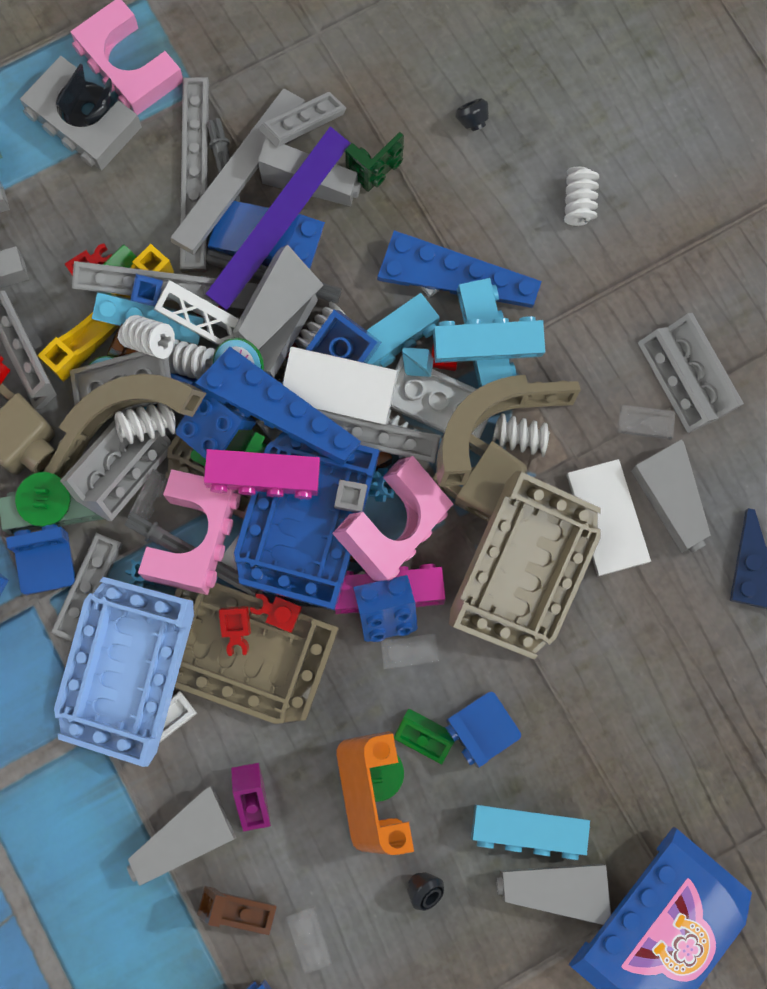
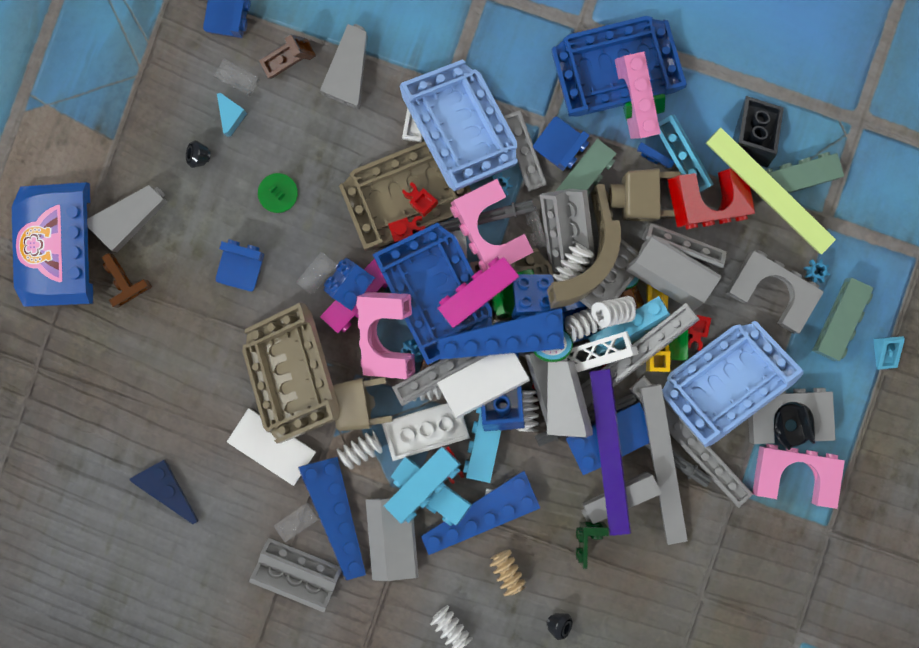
camera: 135 degrees right, 10 degrees up
green piece [15,472,71,527] -> none
blue slope [130,273,163,307] -> none
magenta slope [231,763,271,832] -> none
light grey tile [259,92,346,147] -> none
light grey plate [334,480,367,513] -> none
orange windscreen [336,731,414,855] -> none
green slope [394,709,454,765] -> none
medium azure slope [402,347,434,377] -> none
dark tan arch [436,375,581,487] -> none
medium azure brick [471,805,590,860] -> none
light grey slope [631,439,711,553] -> none
none -> reddish brown bracket [102,253,152,308]
none -> medium azure slope [217,93,247,137]
none -> blue wing [298,457,366,580]
none -> light grey slope [366,497,419,581]
none -> tan piece [490,549,526,596]
none -> light grey slope [626,235,721,311]
none -> light blue slope [662,321,803,447]

